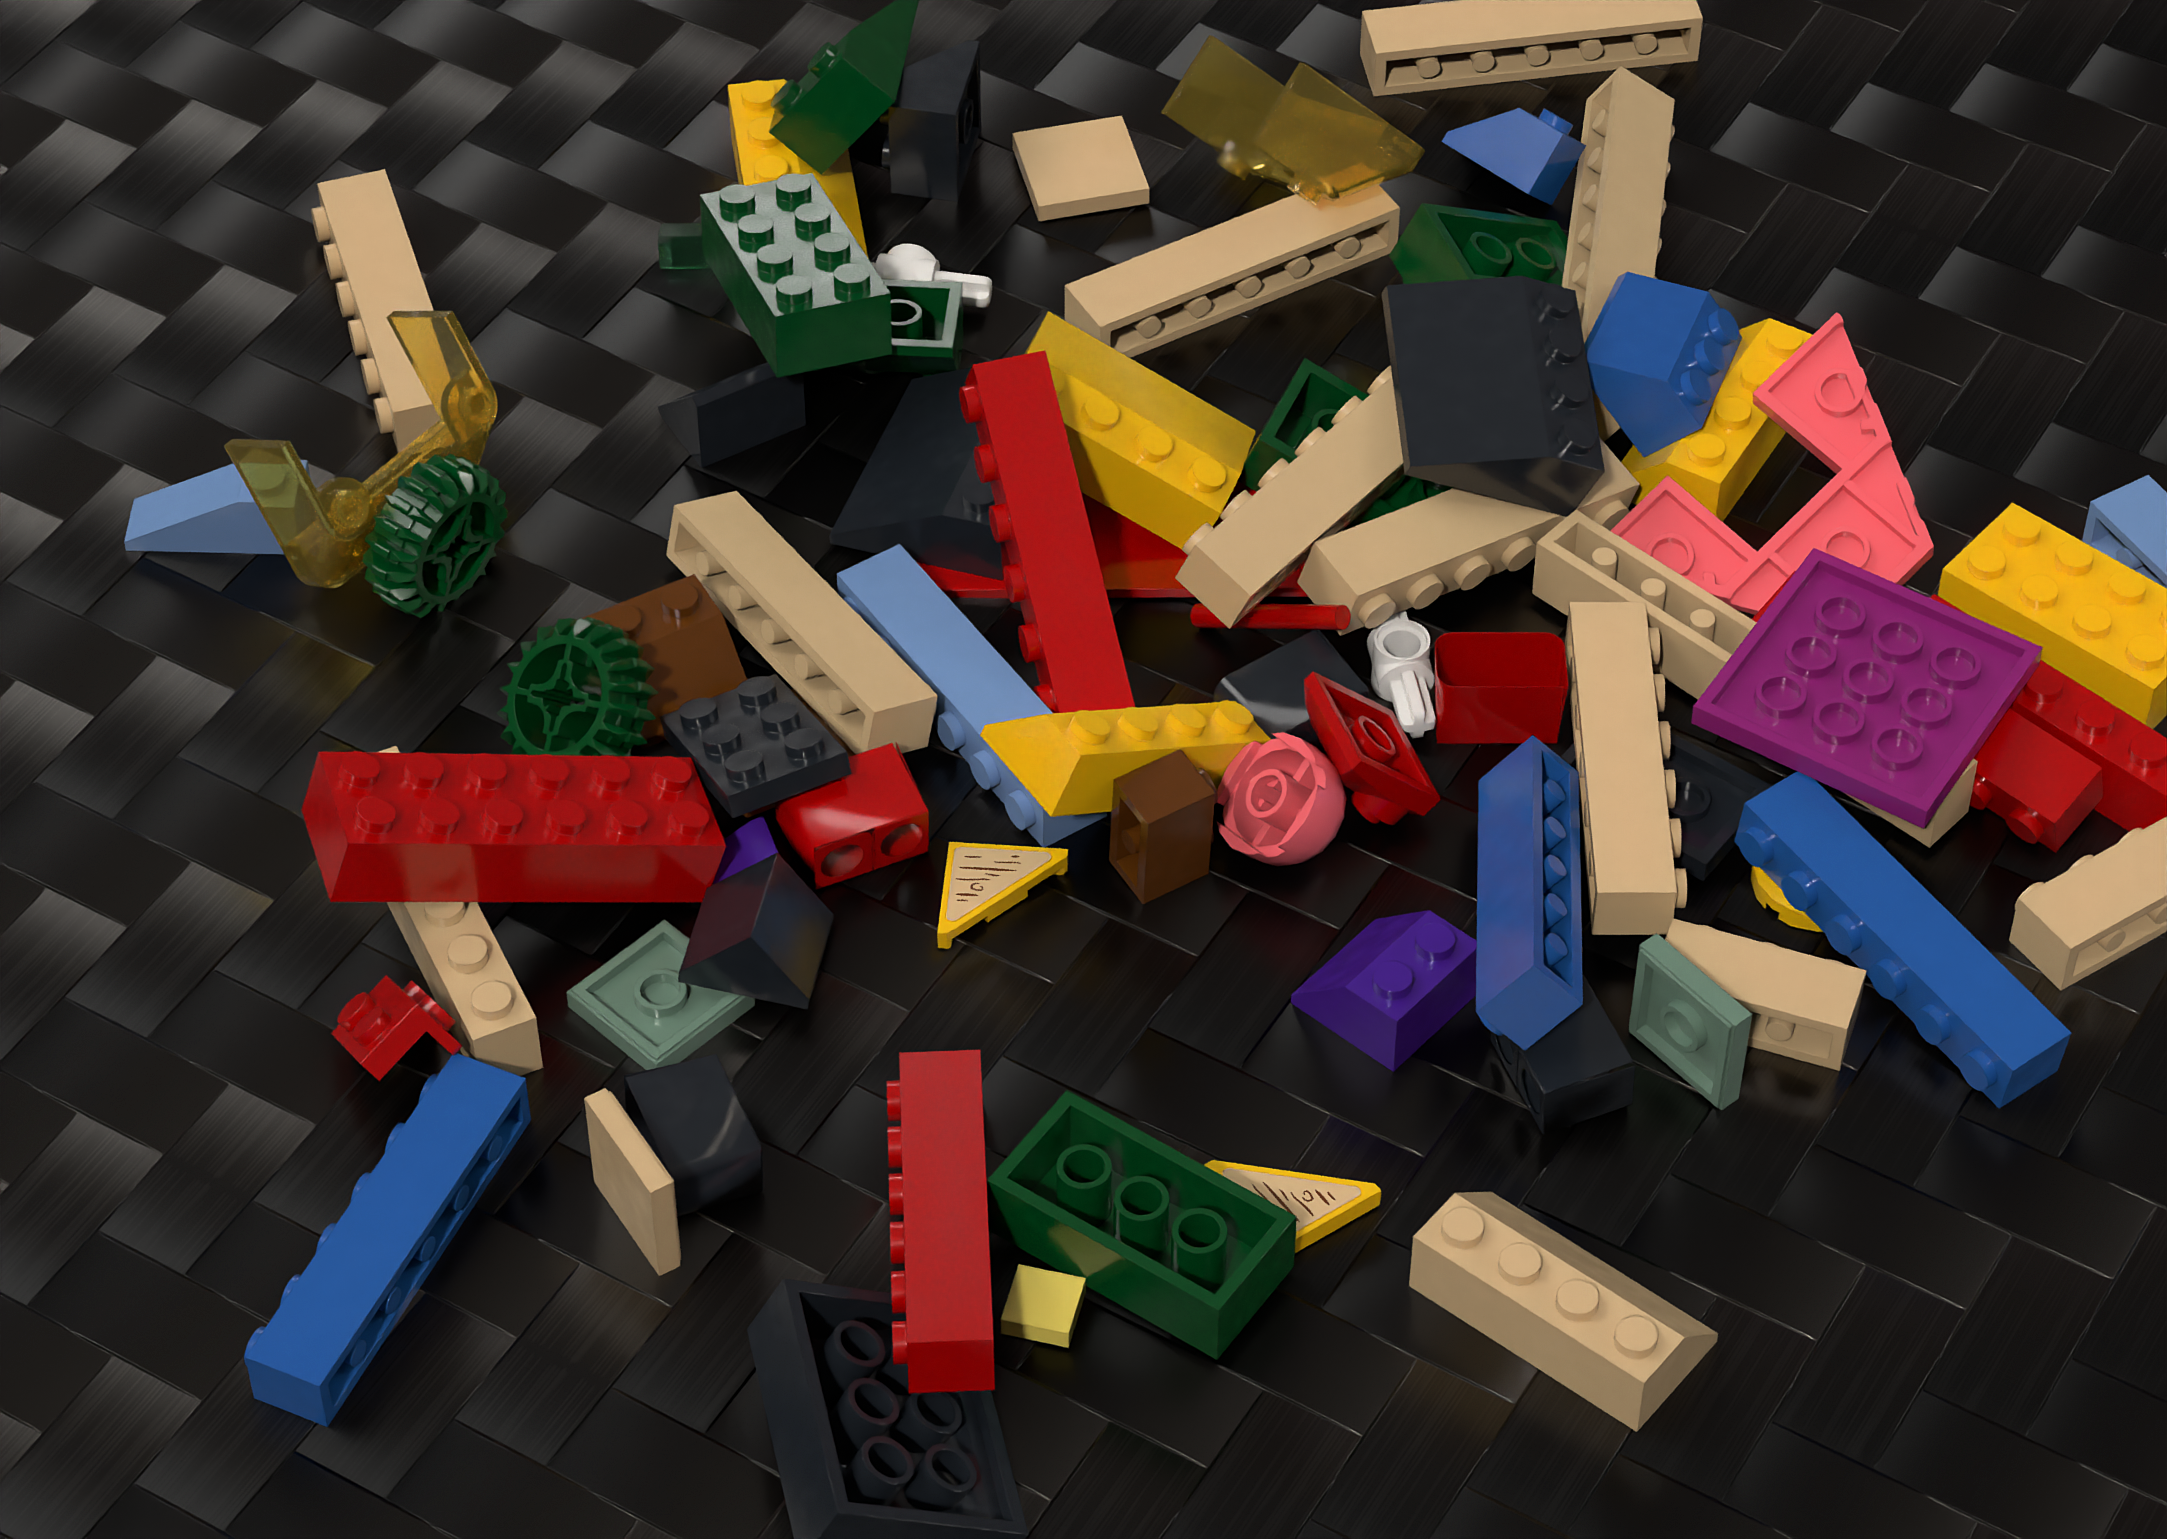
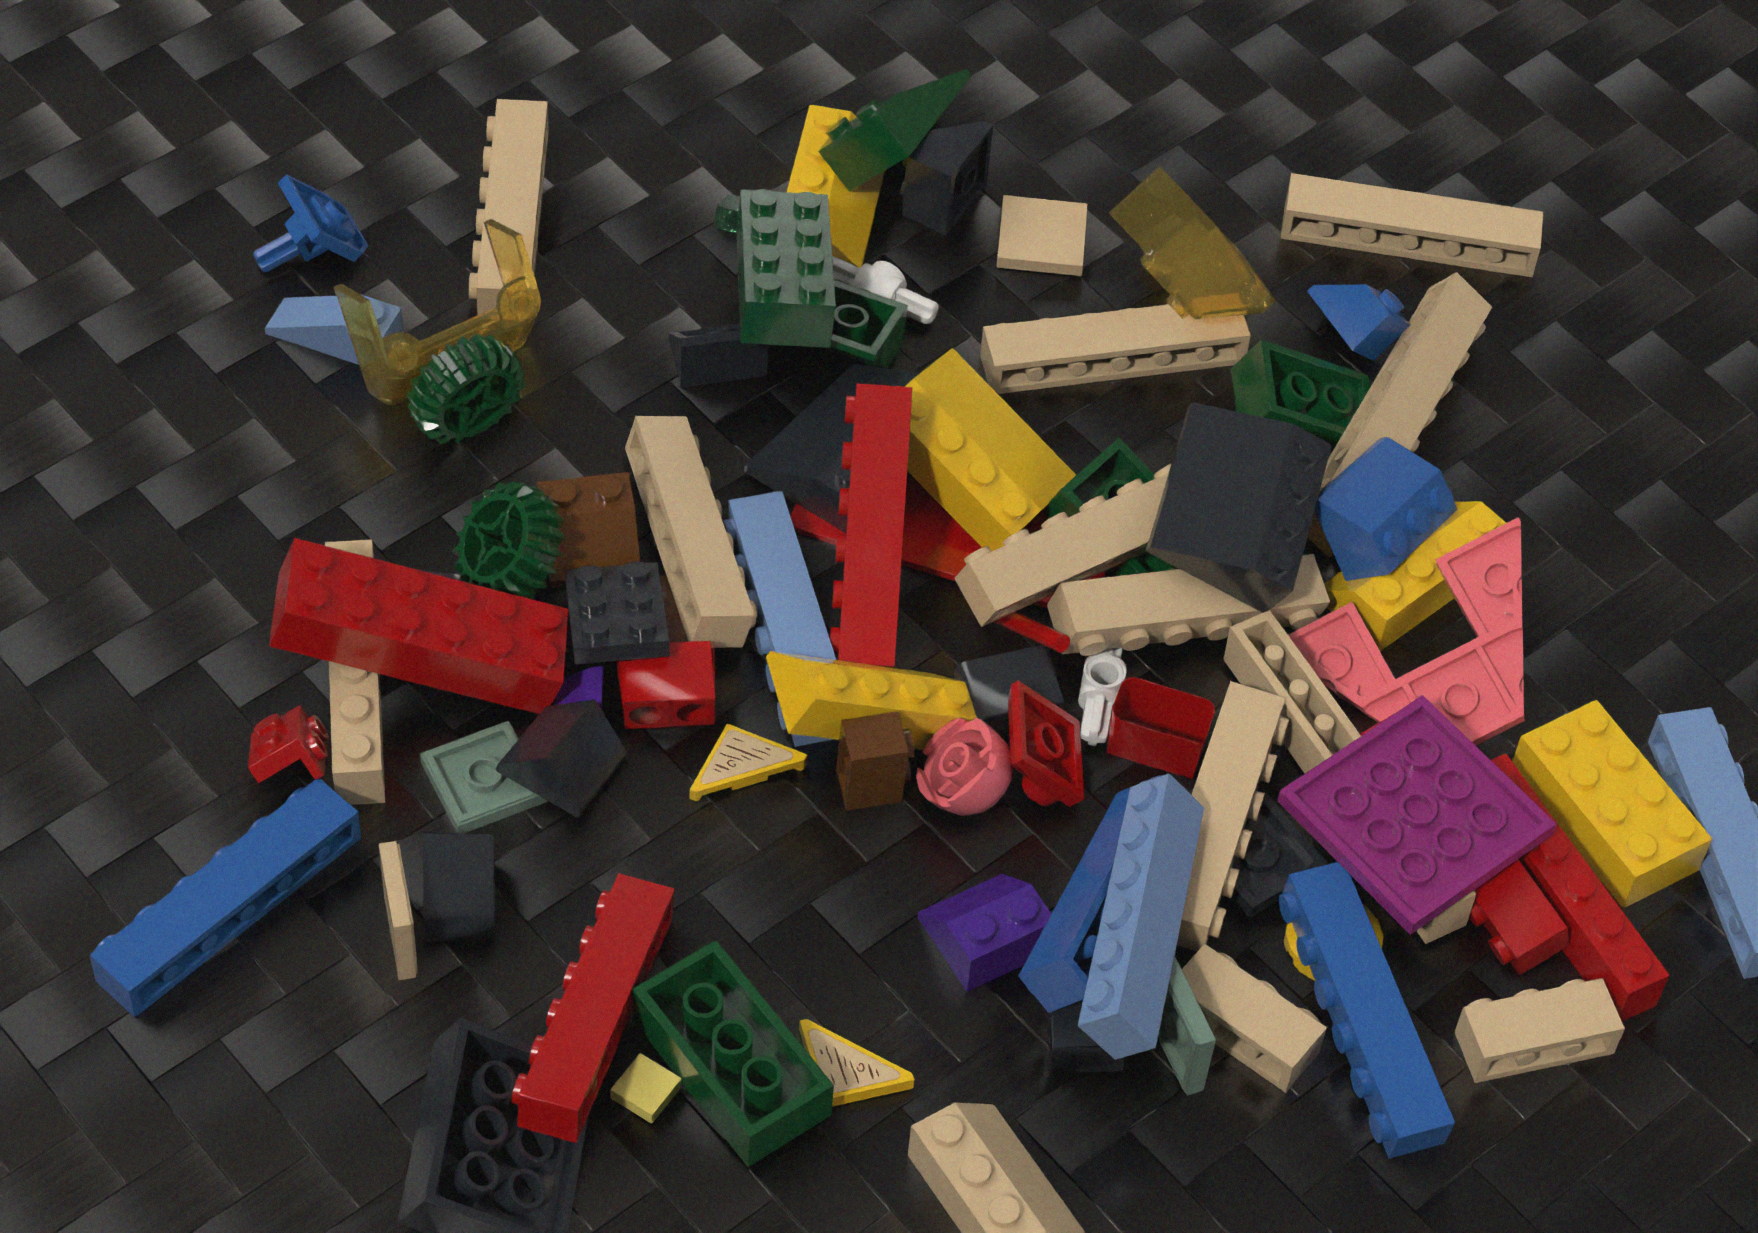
camera: 15 degrees right, 5 degrees up
none -> blue piece [253,174,368,272]
none -> medium blue brick [1078,774,1204,1060]

